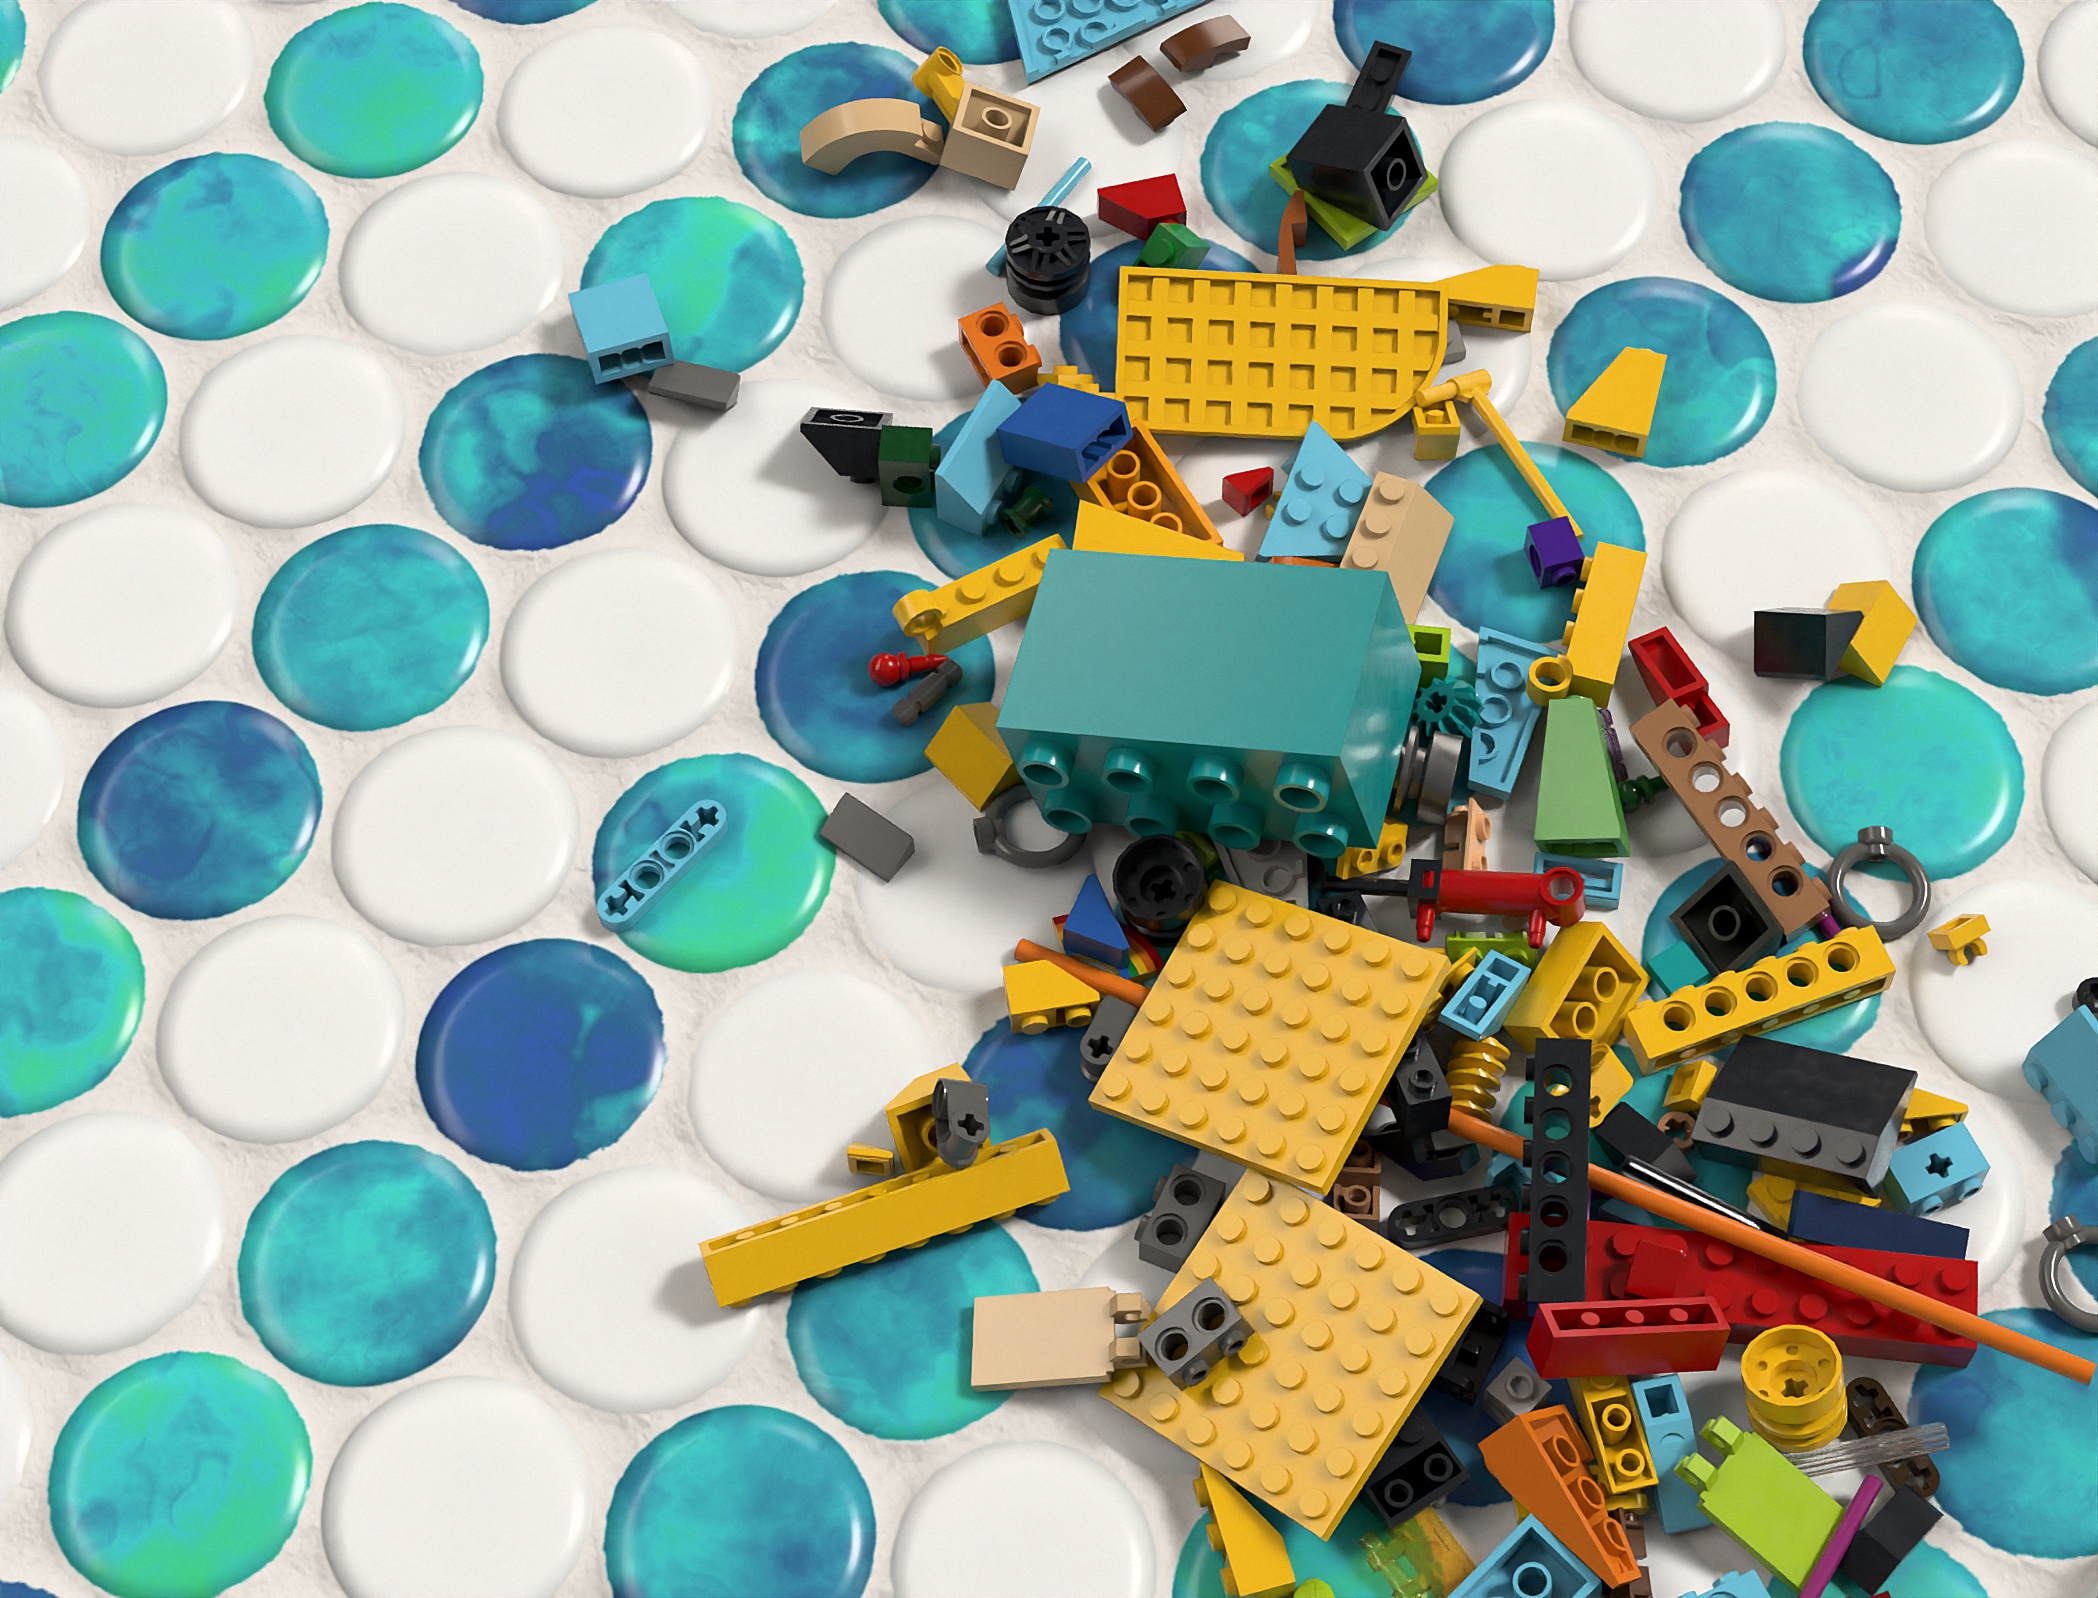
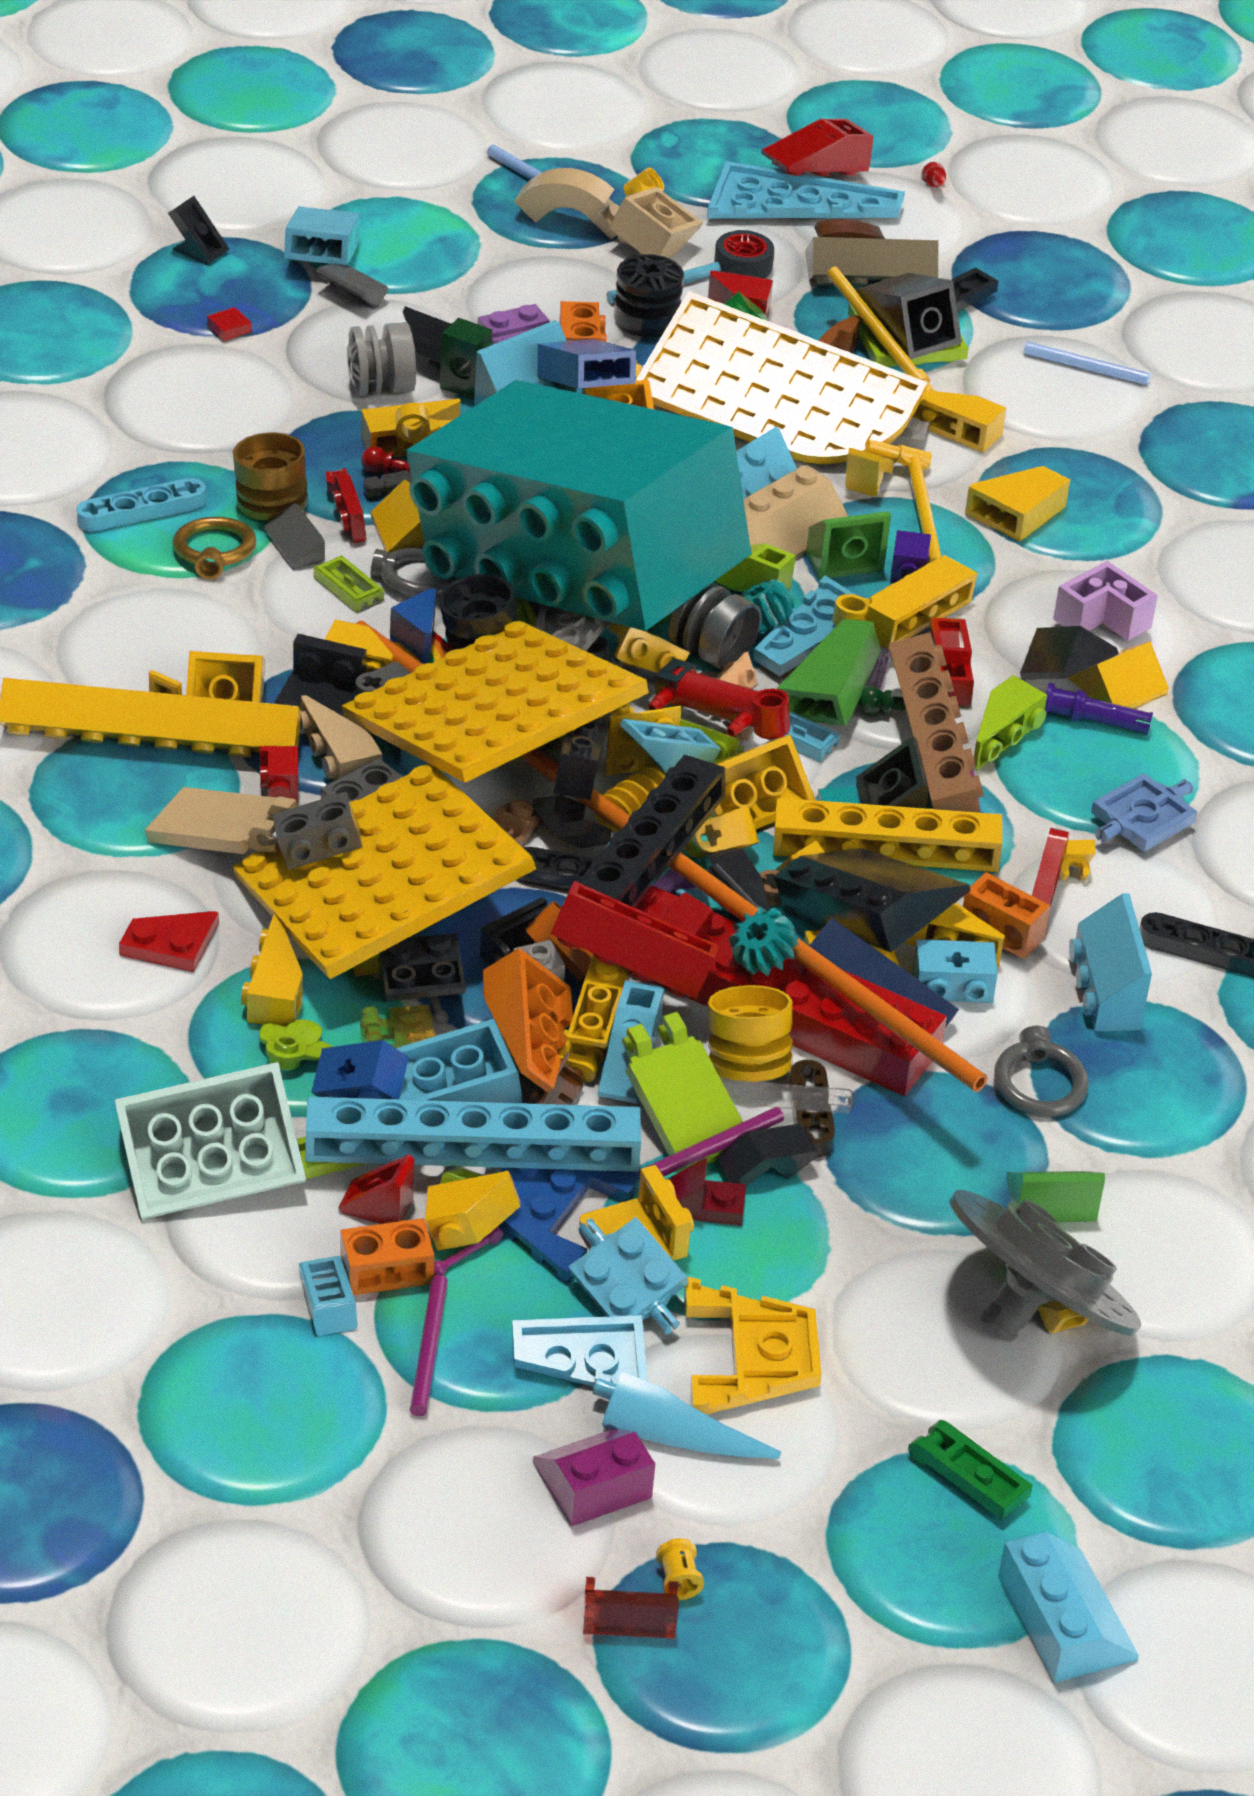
camera: 20 degrees right, 20 degrees down
dark grey piece [932,1078,991,1169] -> none
reddish brown slope [1108,55,1187,132] -> none
dark grey piece [1826,826,1931,940] -> none
none -> red wing [119,911,219,972]
none -> black slope [168,196,229,265]
none -> pearl gold piece [172,517,256,579]
none -> red tile [207,307,252,341]
none -> pearl gold wheel [233,432,308,521]
none -> red brick [260,746,298,804]
none -> black bracket [274,633,367,717]
none -> tan slope [300,695,382,782]
none -> lime tile [314,555,384,612]
none -> red hinge [326,468,367,544]
none -> light grey wheel [347,322,416,397]
none -> yellow slope [361,399,460,458]
none -> medium lavender plate [478,304,550,344]
none -> light blue bar [487,144,542,180]
none -> orange piece [525,901,594,981]
none -> black wheel [714,230,774,278]
none -> teal gear [728,906,799,976]
none -> dark tan slope [806,237,938,287]
none -> bright green slope [806,511,891,579]
none -> yellow bar [827,266,935,391]
none -> orange brick [963,872,1051,959]
none -> lime slope [973,675,1047,771]
none -> light blue bar [1023,341,1151,386]
none -> red beam [1032,828,1070,908]
none -> dark purple pin [1045,682,1153,735]
none -> lavender brick [1053,561,1158,641]
none -> medium blue plate [1091,773,1198,852]

